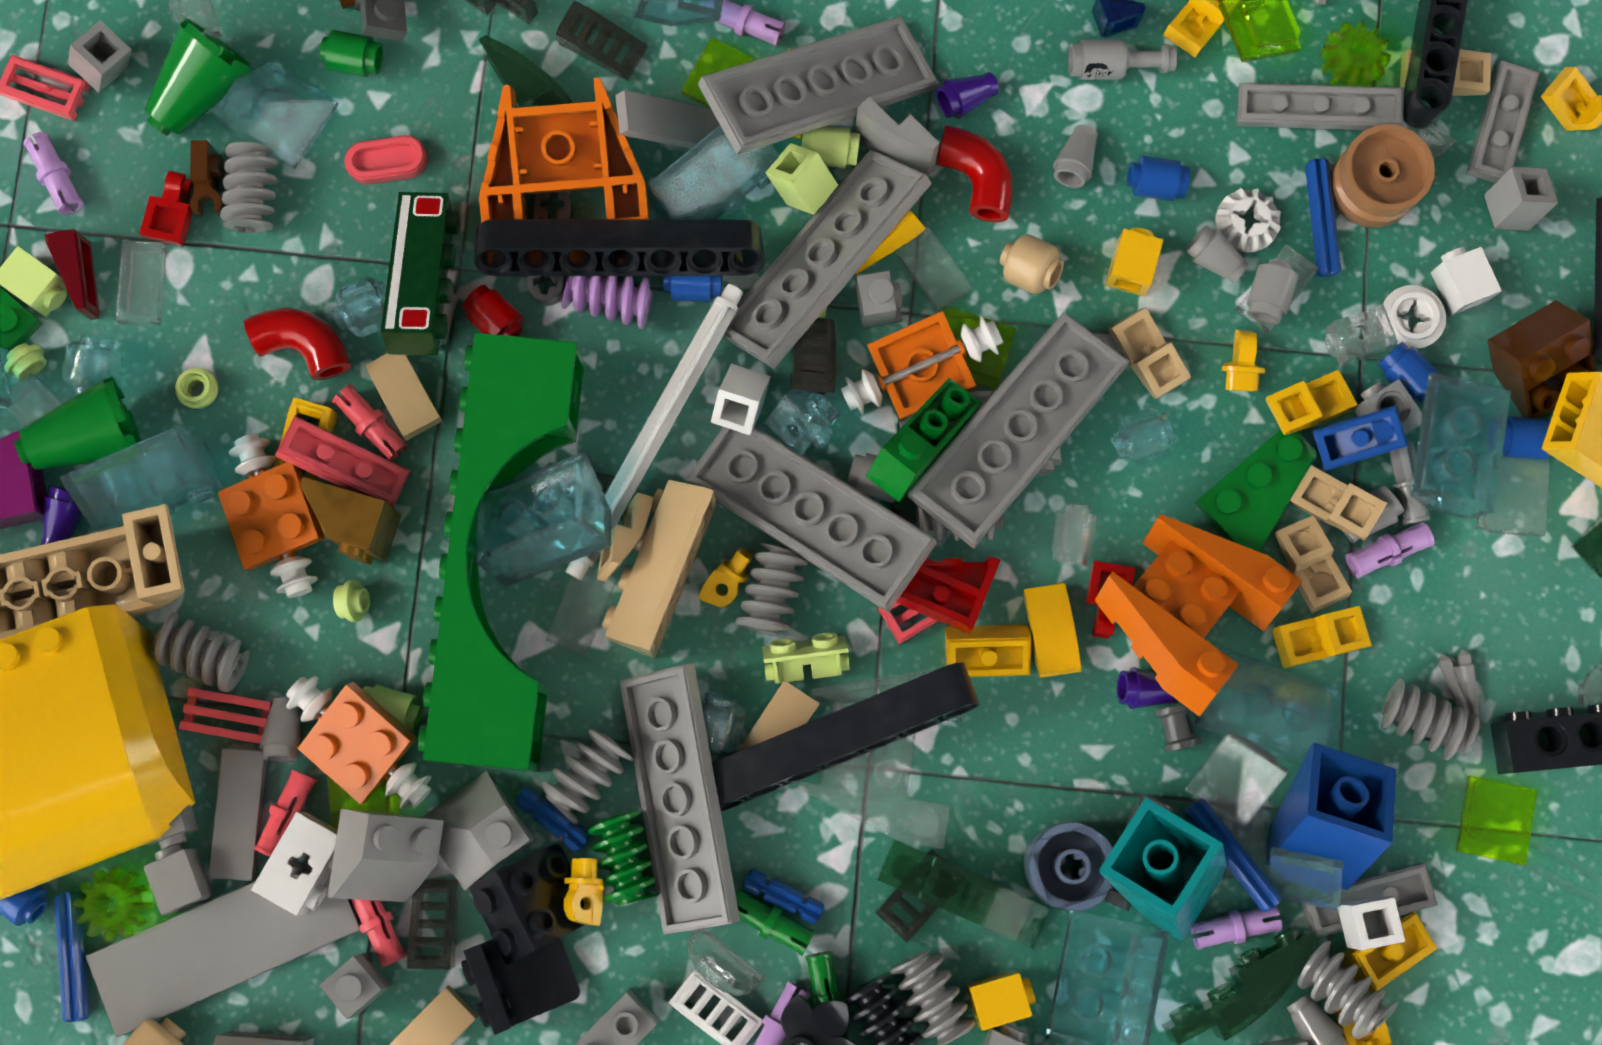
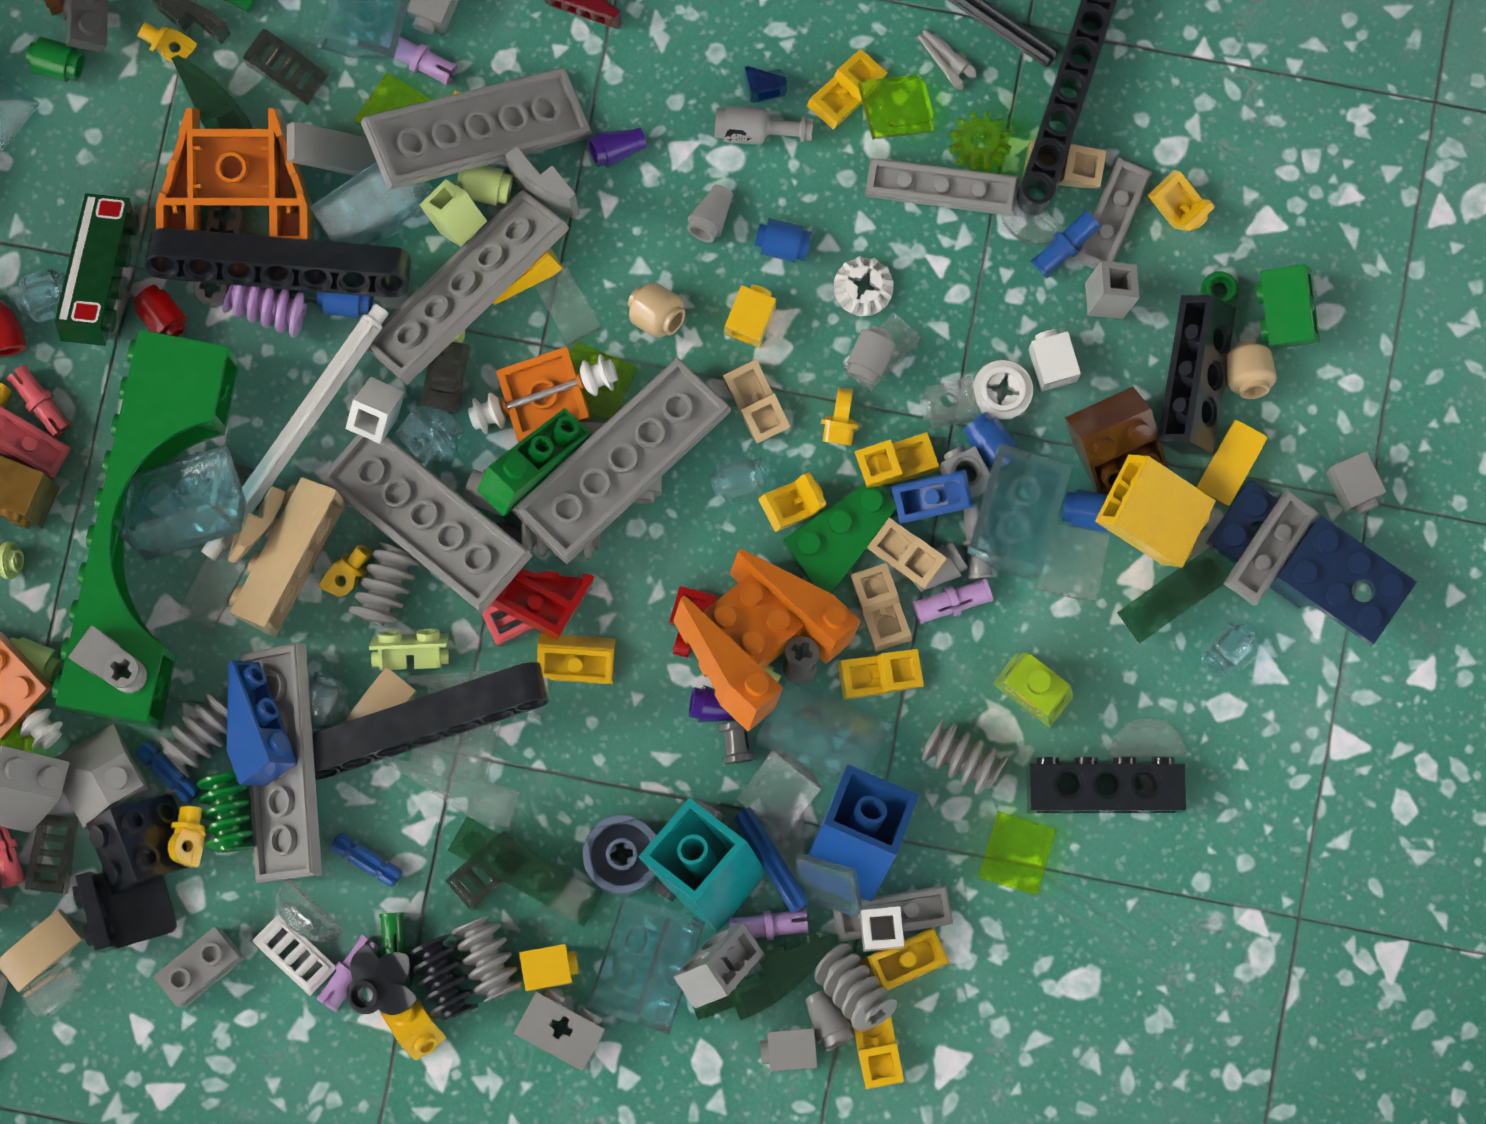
camera: 10 degrees right, 0 degrees up
coral tile [344,135,428,185] -> none
tan slope [365,353,442,441] -> none
green pin [736,889,815,956] -> none
light grey brick [855,271,903,329] -> none
red cylinder [936,125,1012,223] -> none
yellow slope [1023,583,1081,678] -> none
clear brick [1050,504,1097,567] -> none
light grey cone [1186,225,1249,283] -> none
blue axle [1305,158,1341,277] -> none
medium nougat wheel [1331,124,1435,228] -> none
light grey piece [1437,649,1482,730] -> none
none -> light grey piece [68,625,147,693]
none -> yellow piece [137,22,198,64]
none -> blue slope [227,660,297,786]
none -> light grey brick [674,922,764,1009]
none -> yellow bracket [758,472,826,533]
none -> dark grey bush [783,636,819,685]
none -> lime torso [992,652,1073,728]
none -> blue pin [1031,209,1102,278]

